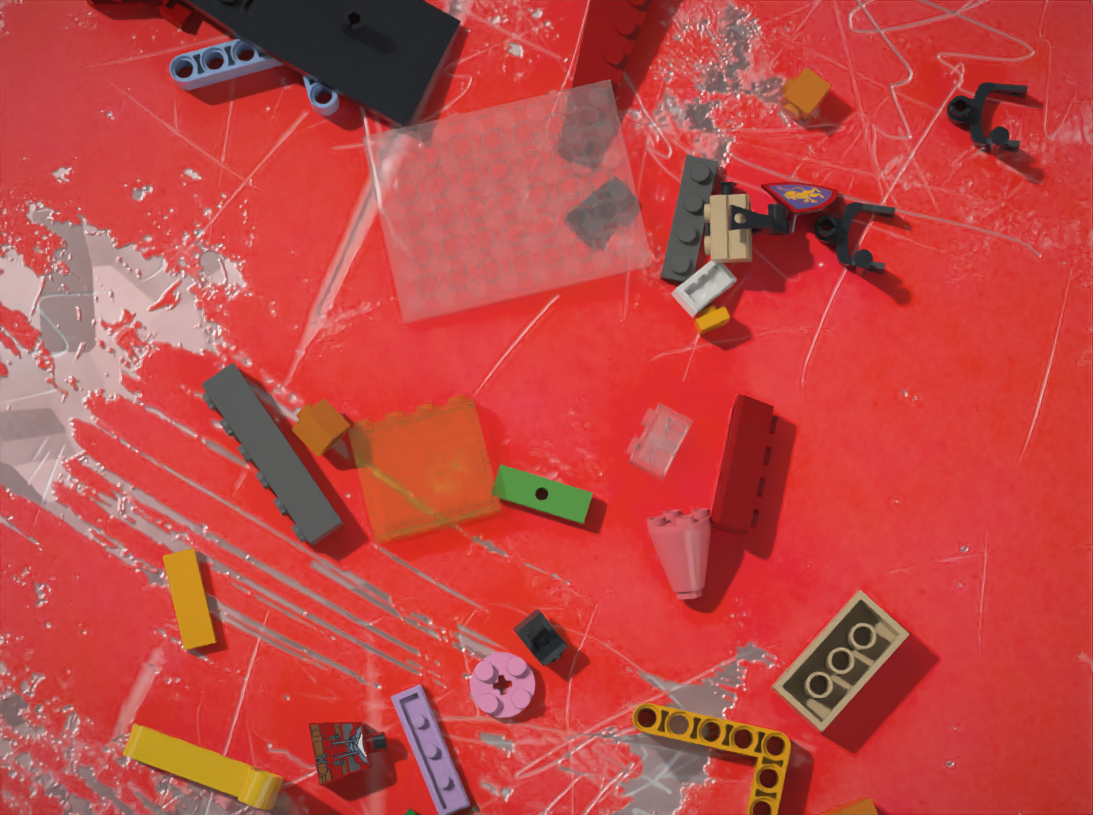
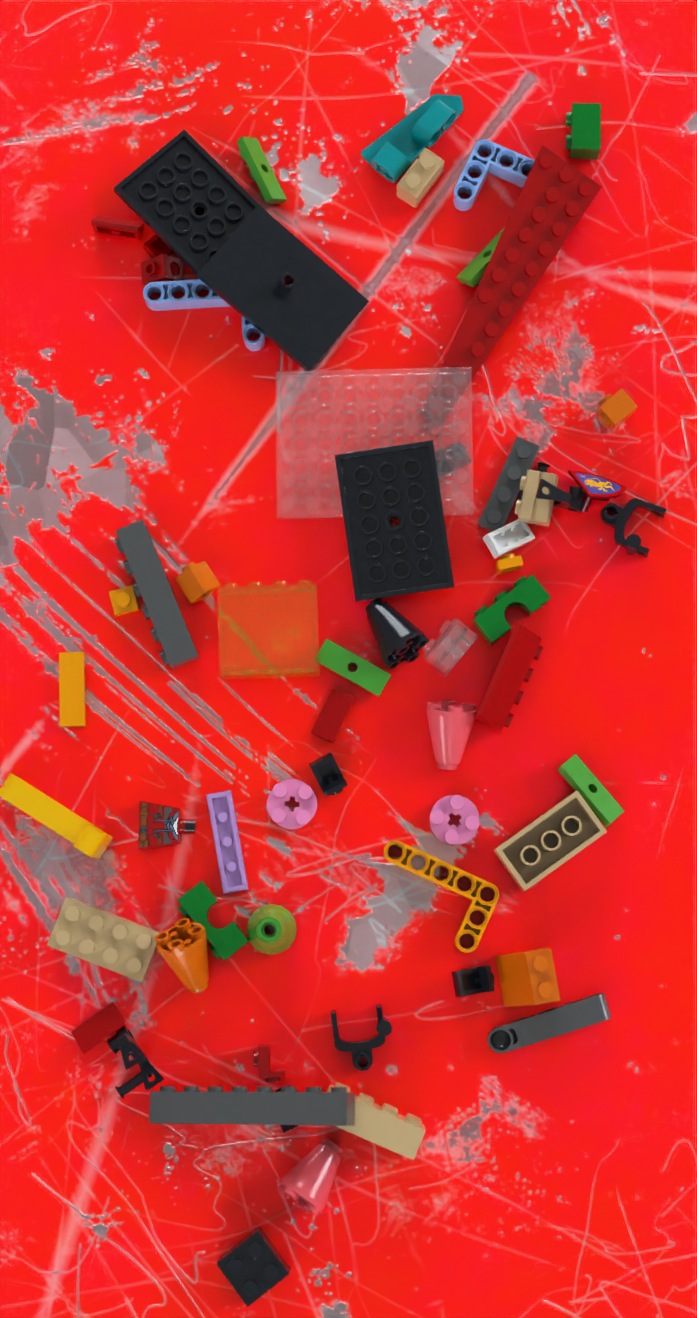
camera: 15 degrees right, 0 degrees up
none -> light orange plate [109,586,139,617]
none -> red bracket [141,254,184,286]
none -> red slope [311,689,355,744]
none -> black piece [335,440,454,602]
none -> black cone [365,599,429,670]
none -> bright pink plate [430,795,480,845]
none -> green arch [472,574,551,646]
none -> bright green tile [557,753,624,827]

